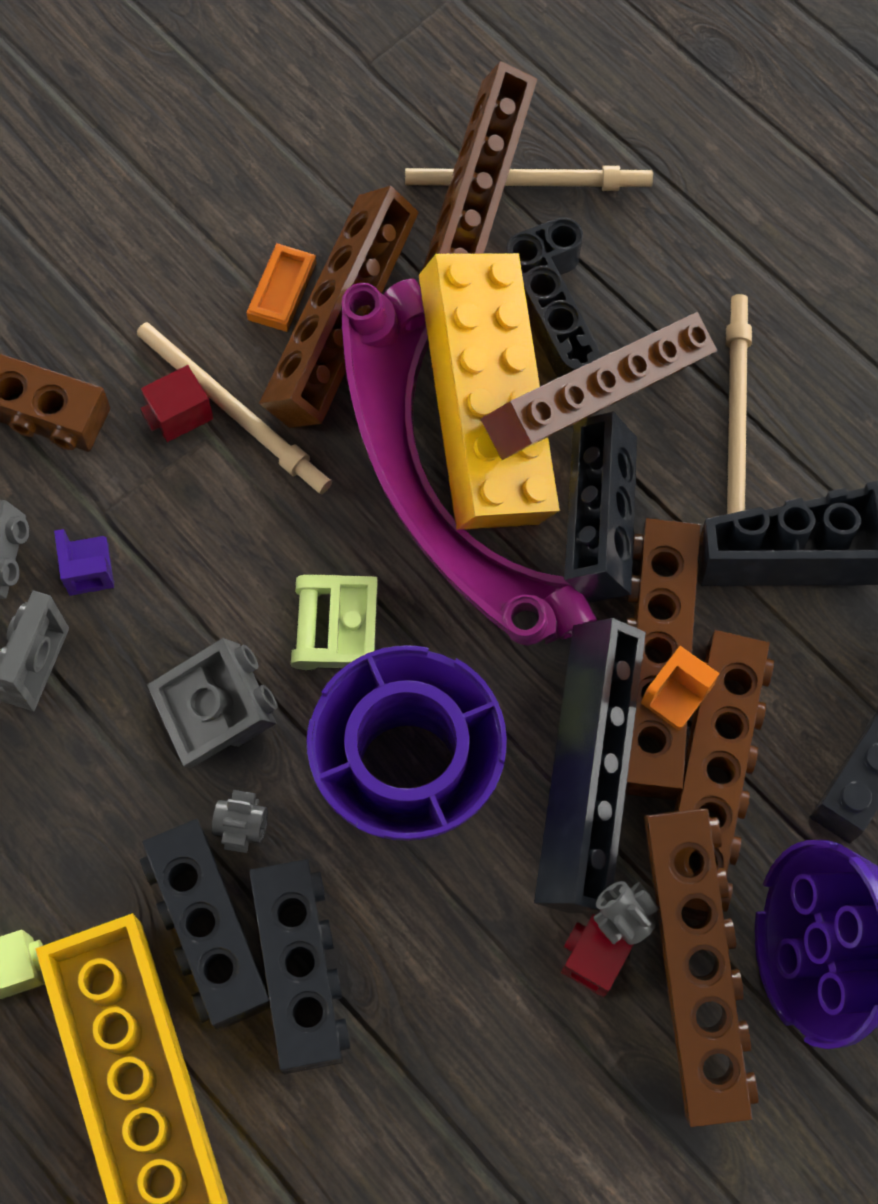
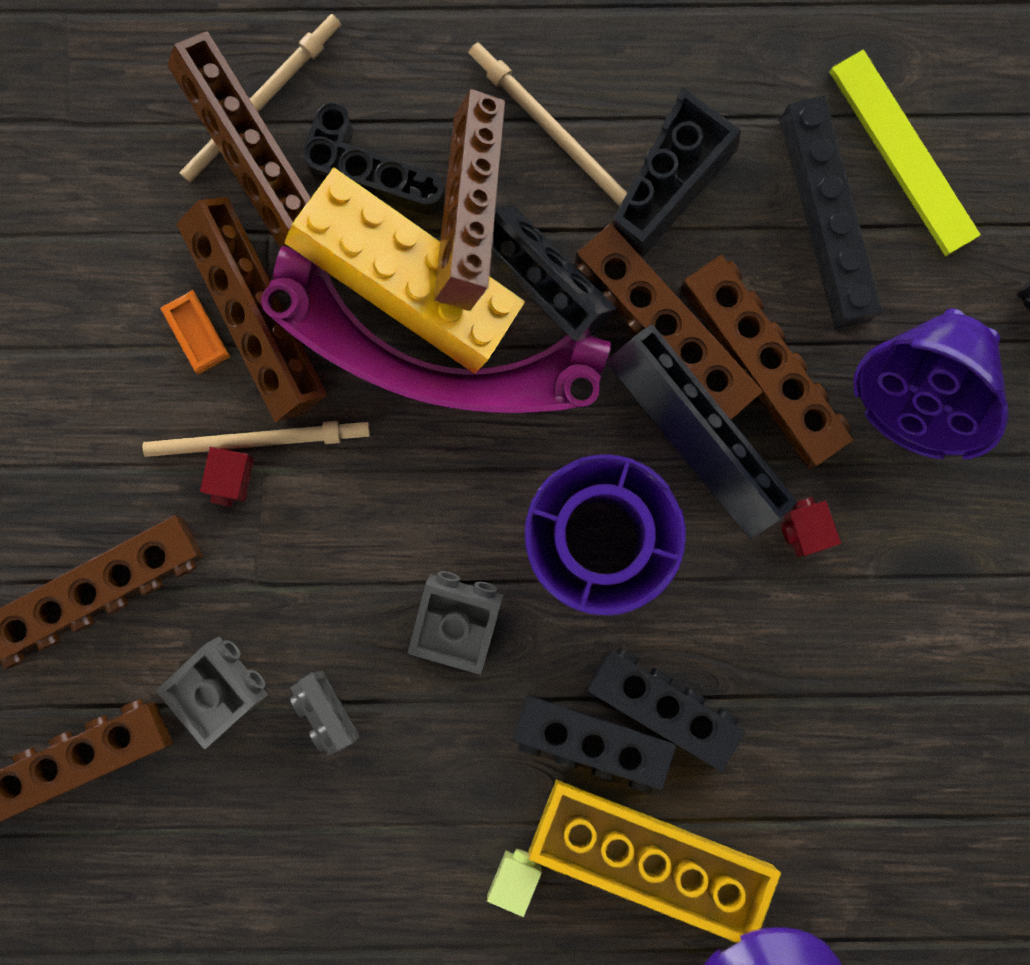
camera: 50 degrees left, 15 degrees up
dark purple panel [54,529,115,596] -> none
dark grey gear [212,790,268,853] -> none
yellowish green plate [291,575,378,670] -> none
dark grey gear [594,881,659,945] -> none
orange panel [641,646,720,730] -> none
reddish brown brick [644,808,759,1127] -> none

